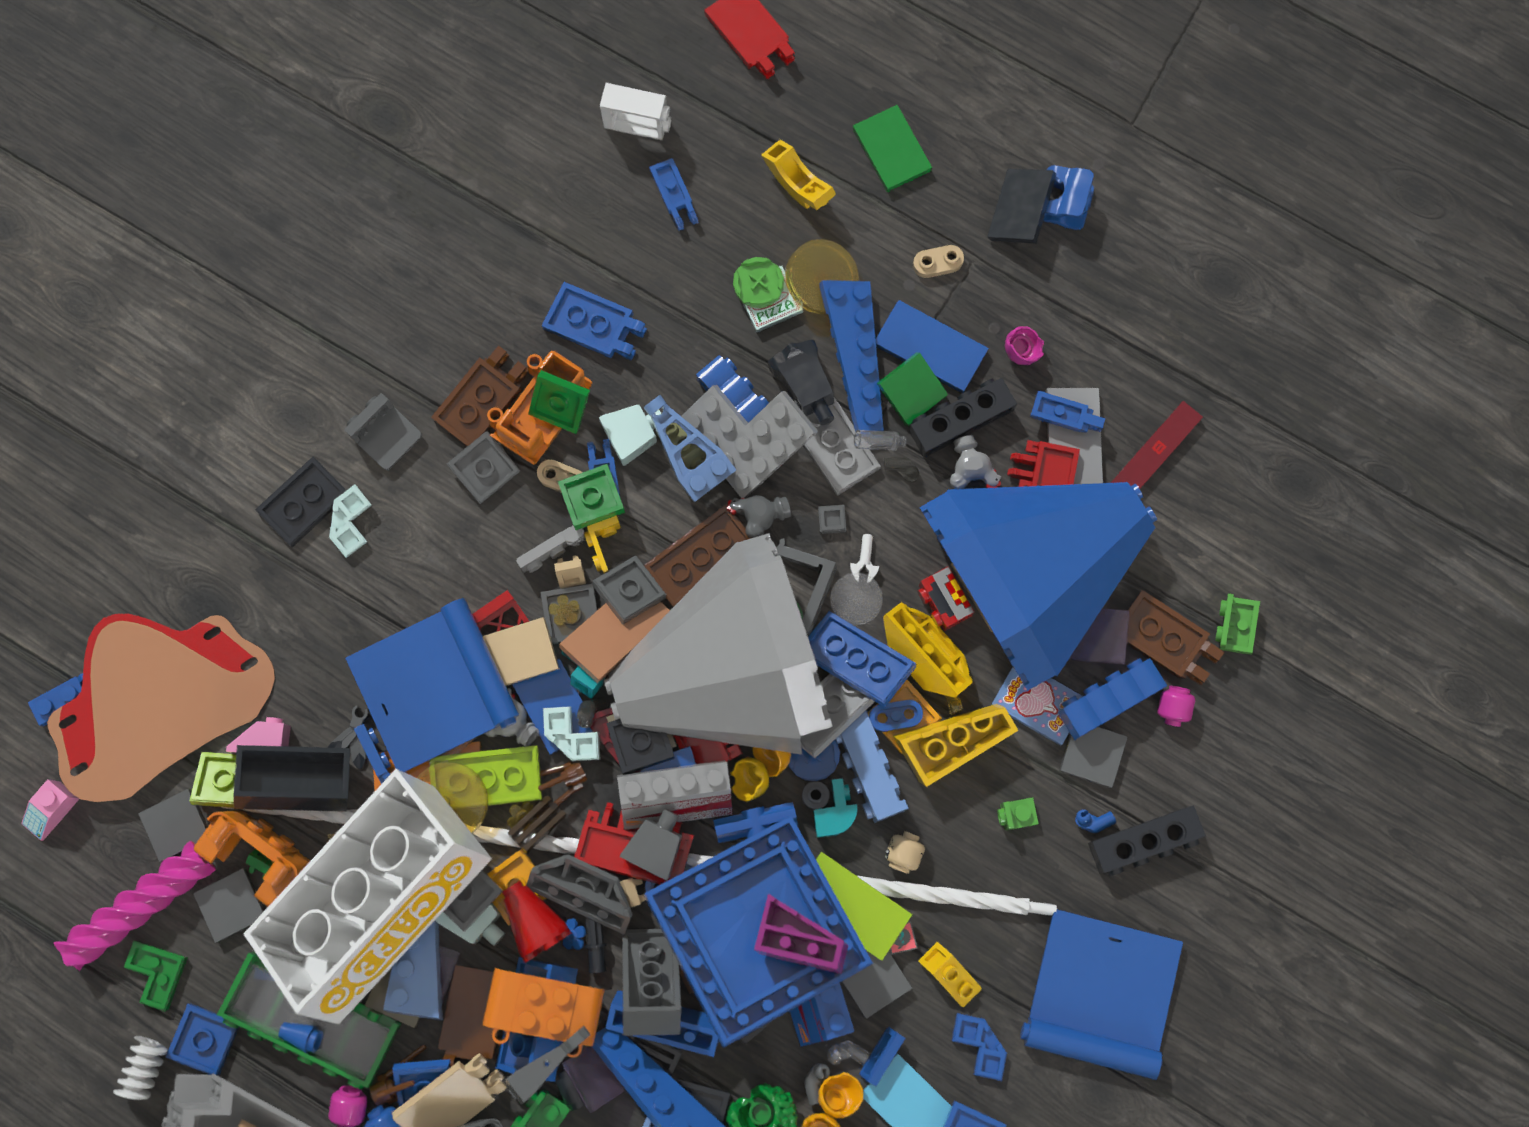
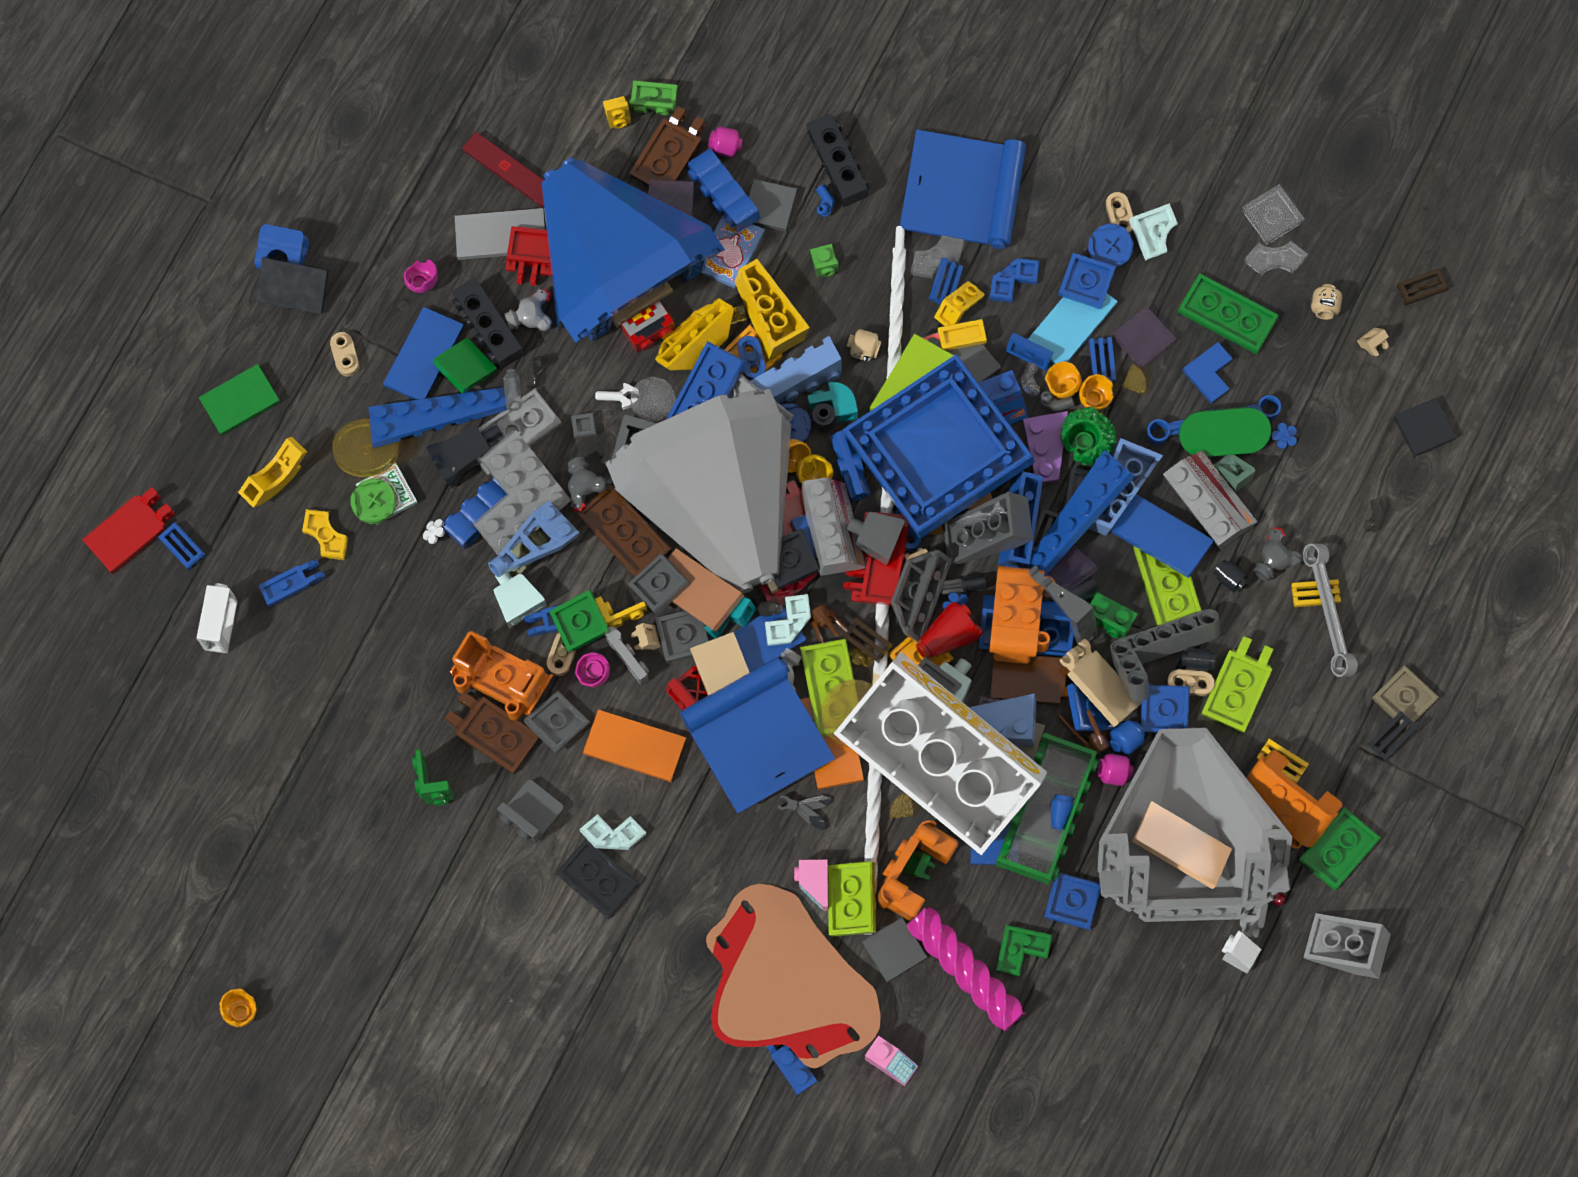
camera: 90 degrees left, 5 degrees down
white piece [113,1036,167,1100] -> none
dark grey tile [193,868,265,943] -> none
black piece [233,745,350,811] -> none
blue hinge [354,724,391,784] -> none
green tile [528,370,590,434] -> none
blue tile [542,282,647,360] -> none
clear yellow plant [549,595,579,625] -> none
magenta wedge [754,894,848,974] -> none
blue hinge [1030,391,1105,433] -> none
none -> blue tile [158,522,206,571]
none -> light orange hair [219,988,257,1027]
none -> yellow tile [302,509,348,560]
none -> green bracket [412,749,454,806]
none -> white plant [423,519,445,544]
none -> dark pink hair [575,652,610,688]
none -> orange tile [583,710,686,783]
none -> yellow bracket [603,96,631,129]
none -> clear tile [910,235,964,279]
none -> blue tile [929,257,963,305]
none -> yellow tile [938,319,987,351]
none -> medium lavender wing [1023,411,1068,485]

